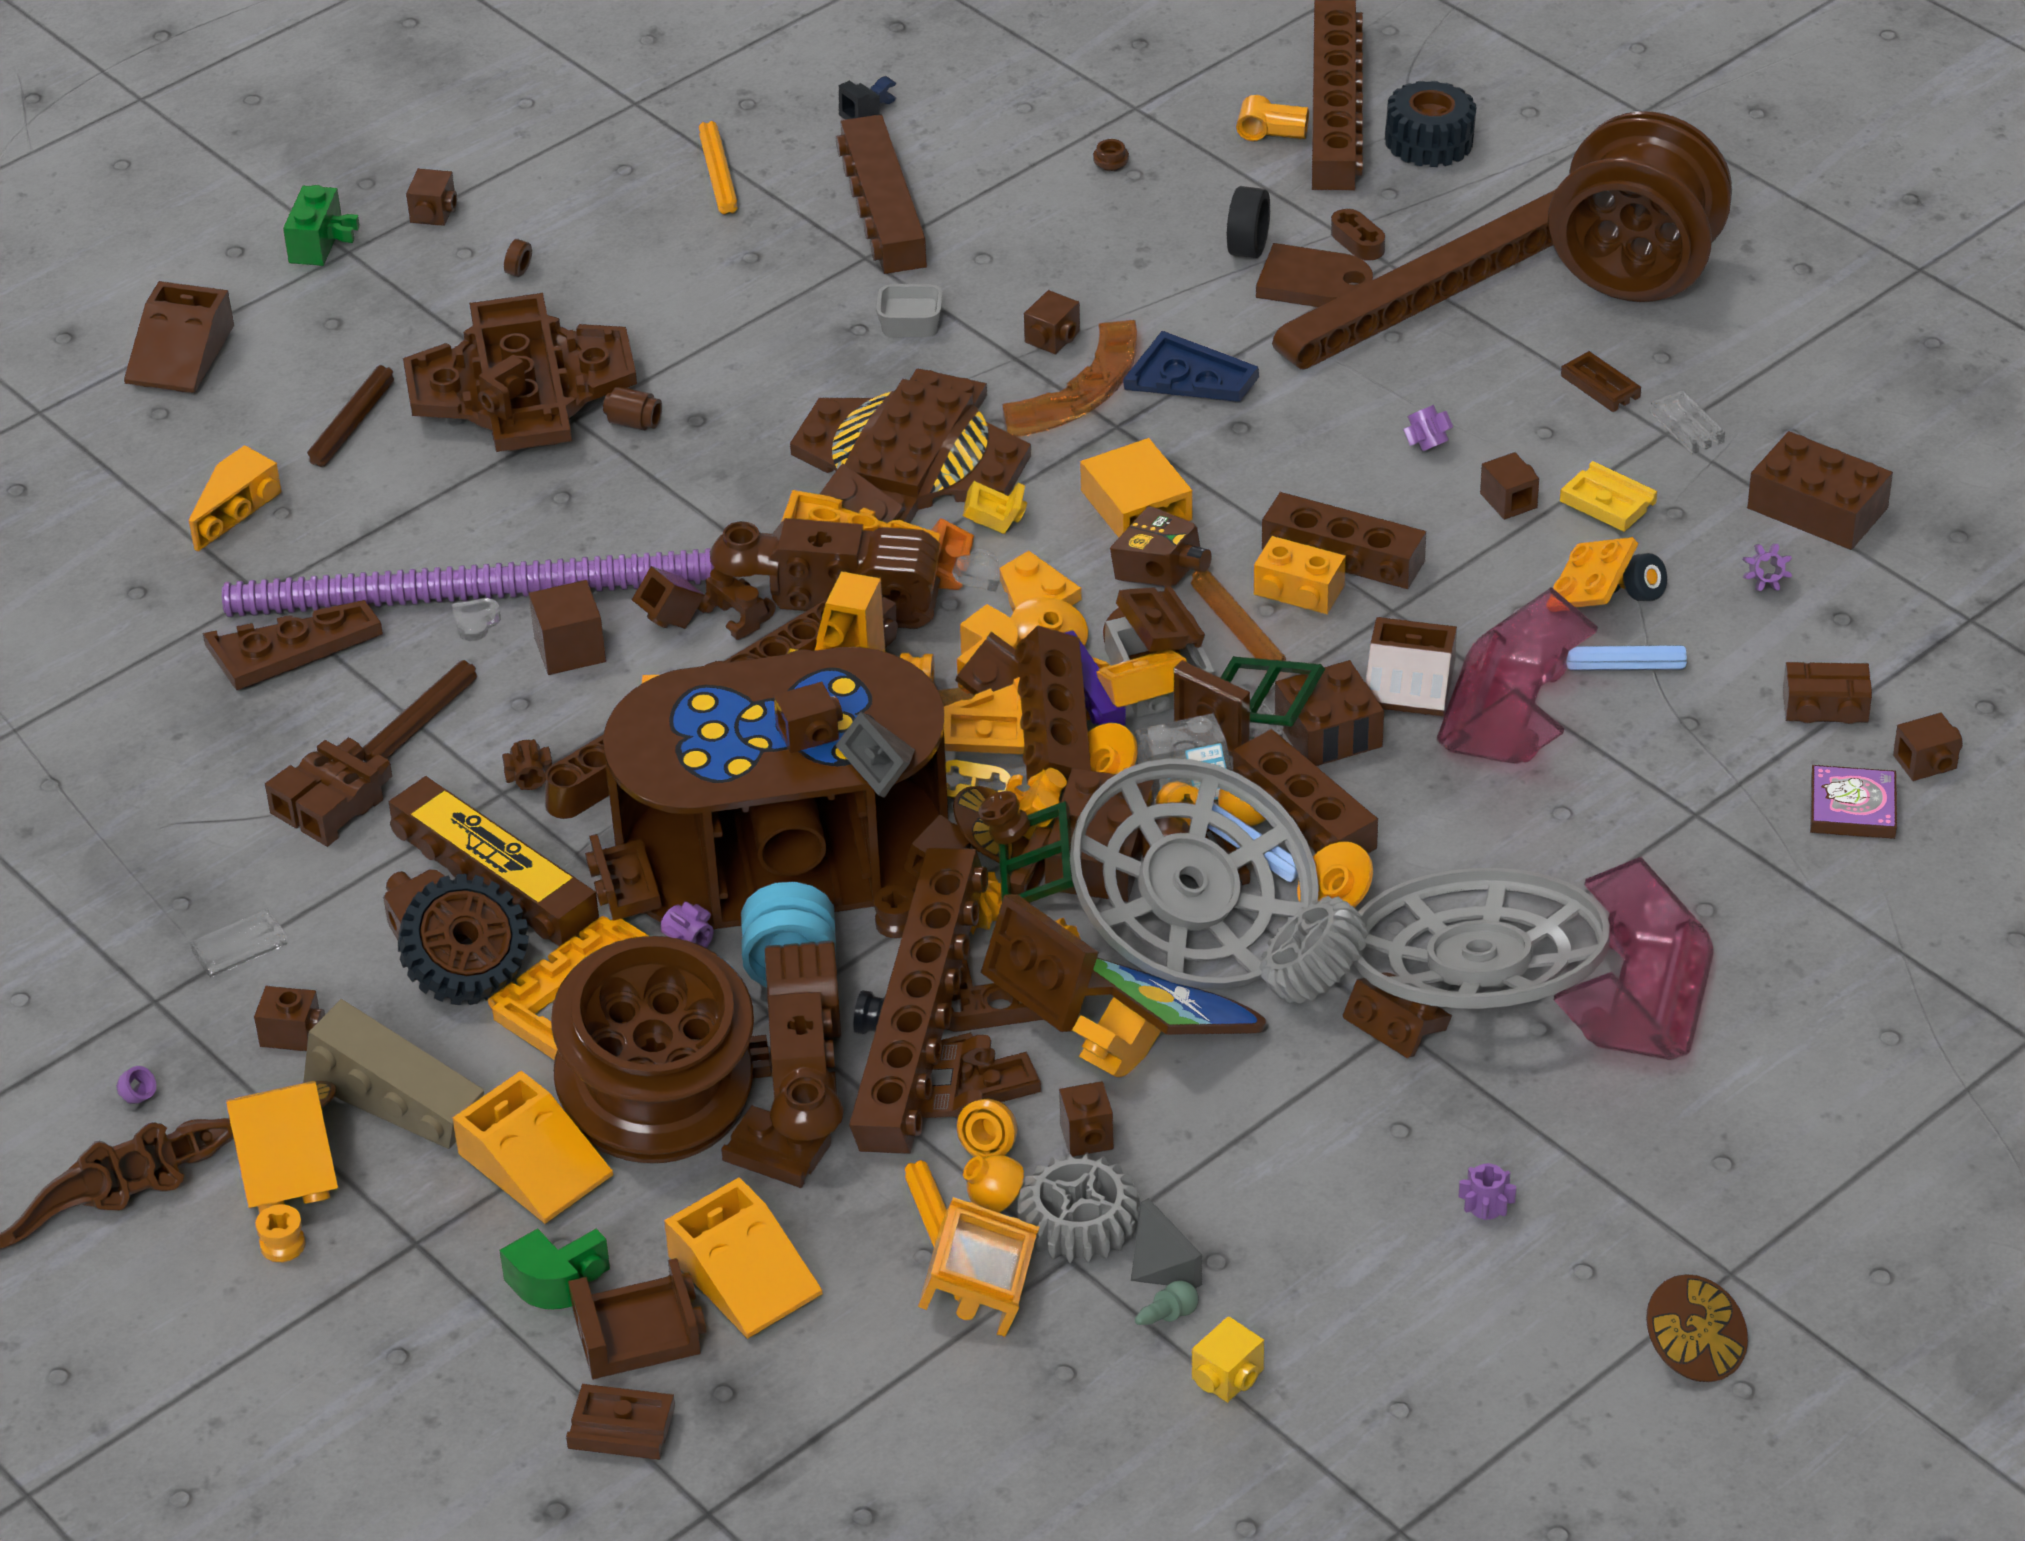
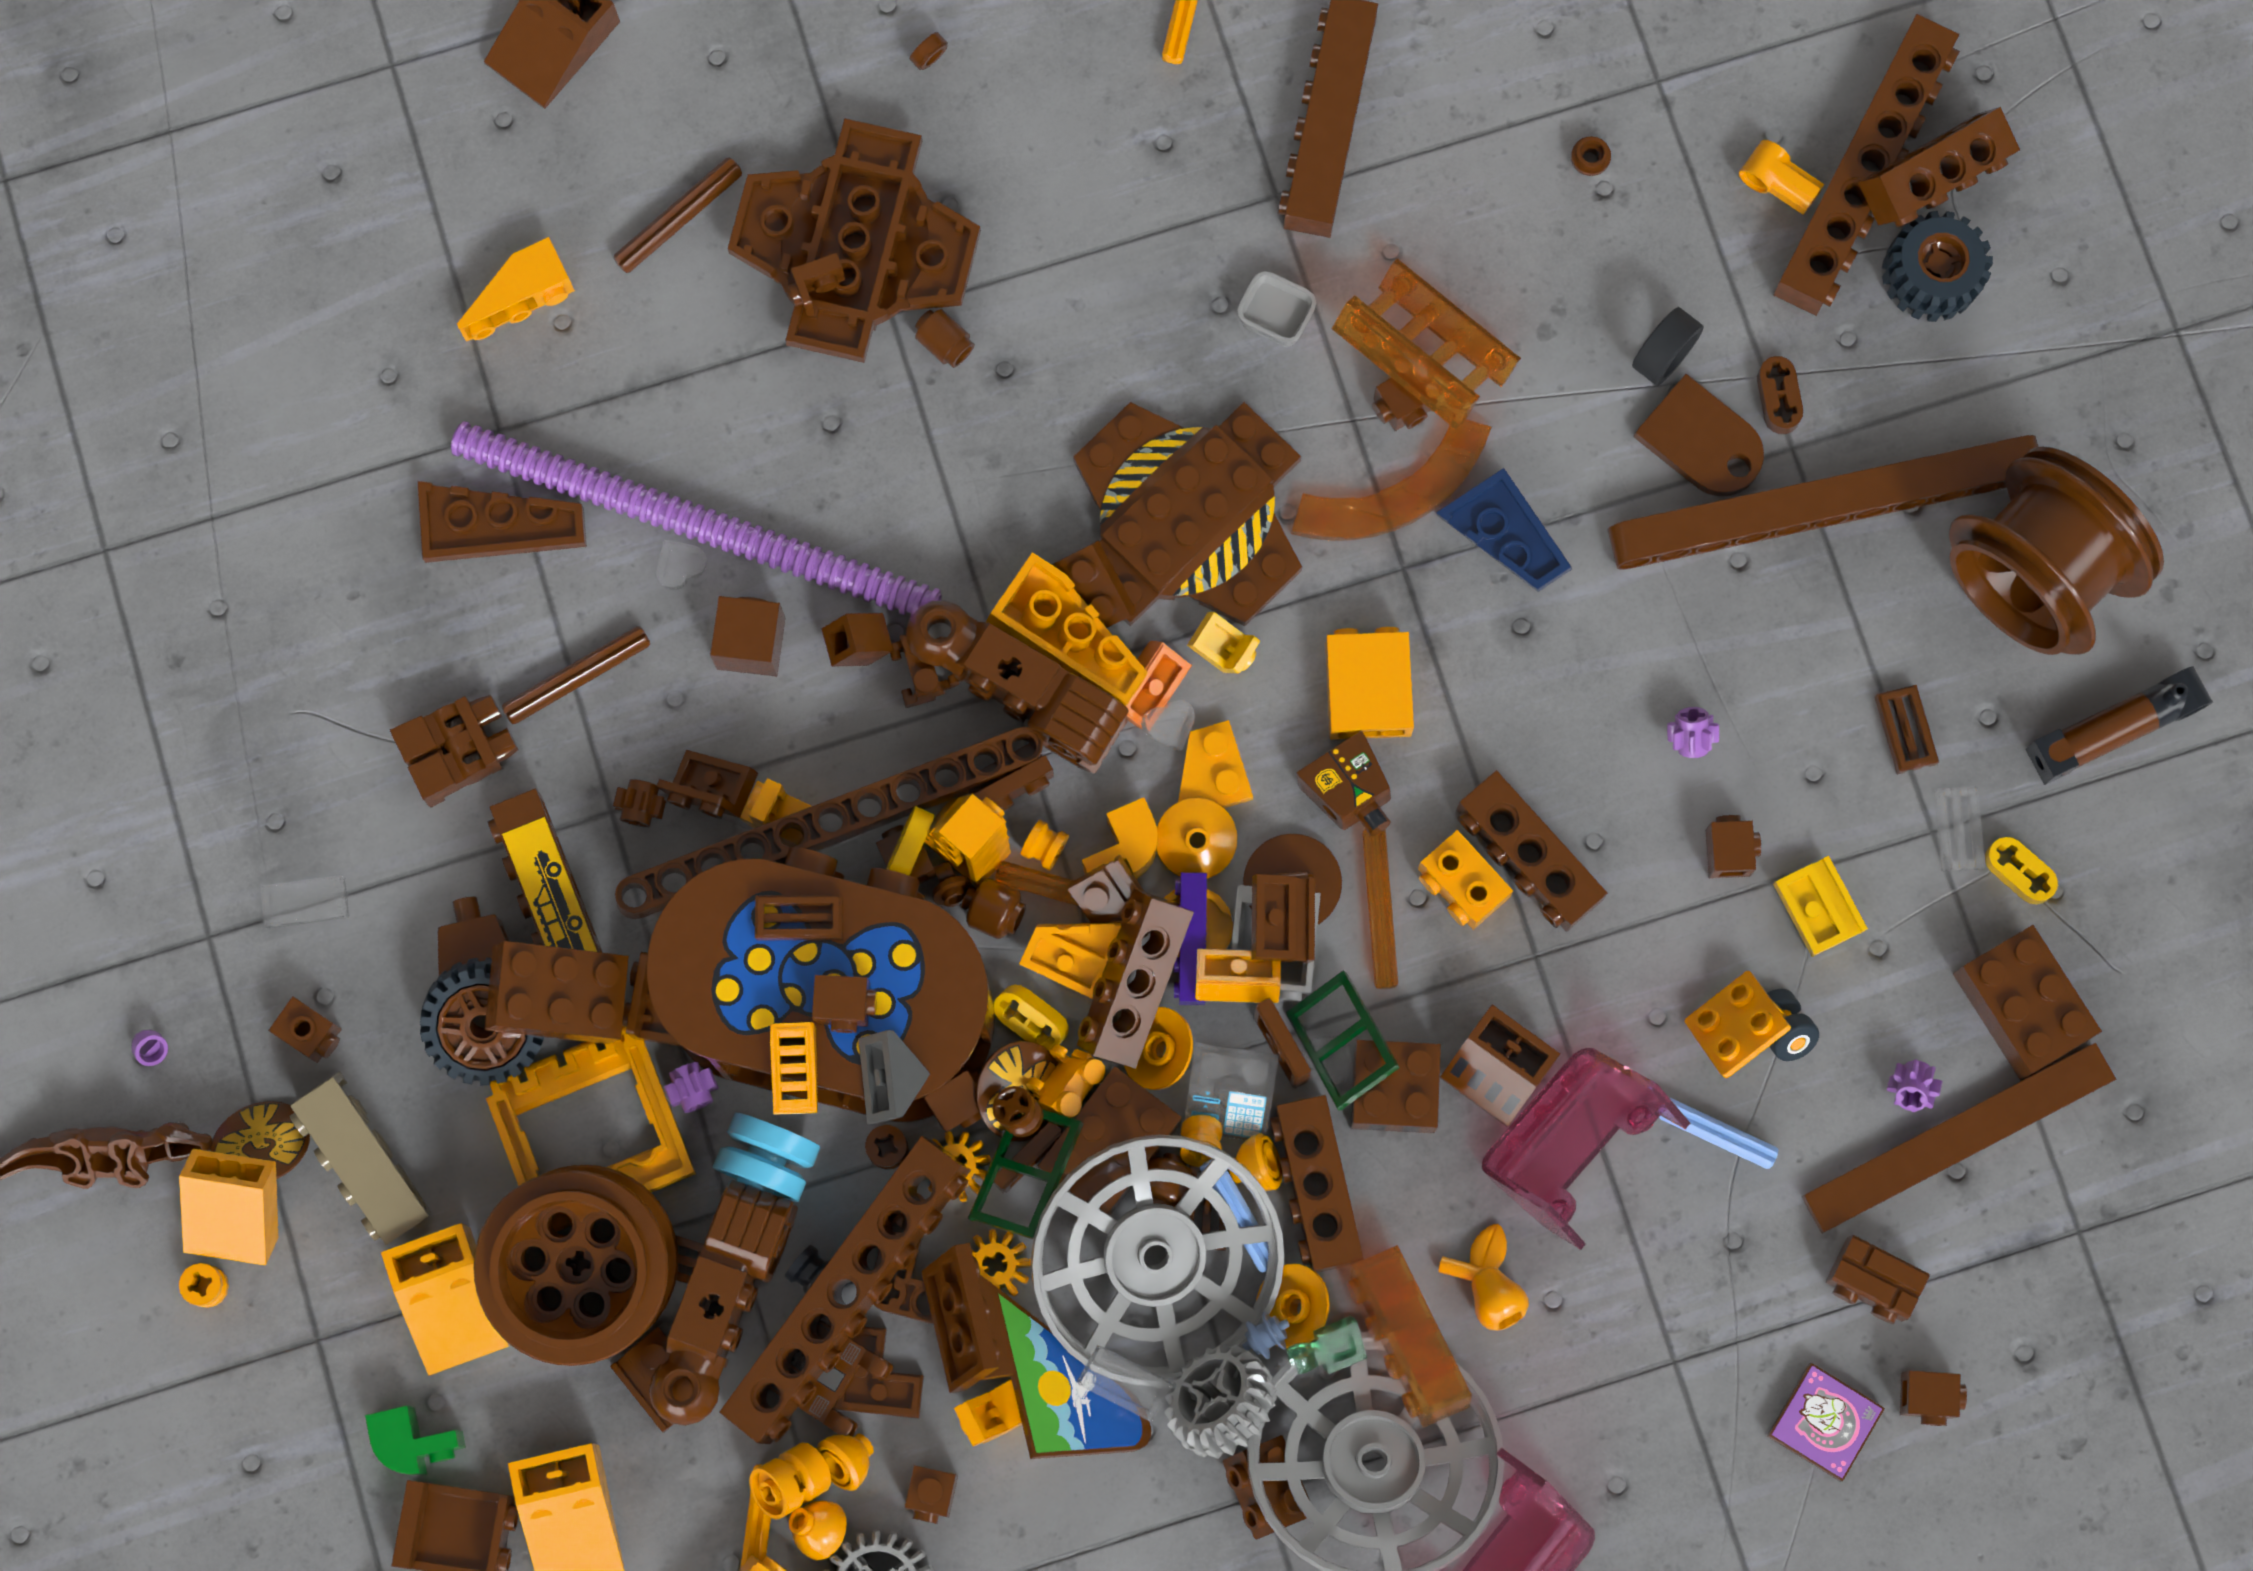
camera: 25 degrees right, 35 degrees up
none -> reddish brown brick [485,941,629,1044]
none -> reddish brown bracket [656,750,758,819]
none -> light orange wheel [749,1442,831,1519]
none -> reddish brown tile [755,895,843,941]
none -> light orange slope [770,1022,818,1115]
none -> clear tile [1077,1344,1173,1422]
none -> sand blue wheel [1242,1311,1290,1359]
none -> clear green plate [1285,1316,1367,1374]
none -> clear orange fence [1331,259,1521,429]
none -> clear orange brick [1347,1245,1472,1428]
none -> light orange piece [1438,1224,1529,1330]
none -> reddish brown tile [1801,1043,2117,1233]
none -> reddish brown brick [1858,107,2020,227]
none -> yellow beam [1985,837,2058,905]
none -> piece [2025,666,2213,785]

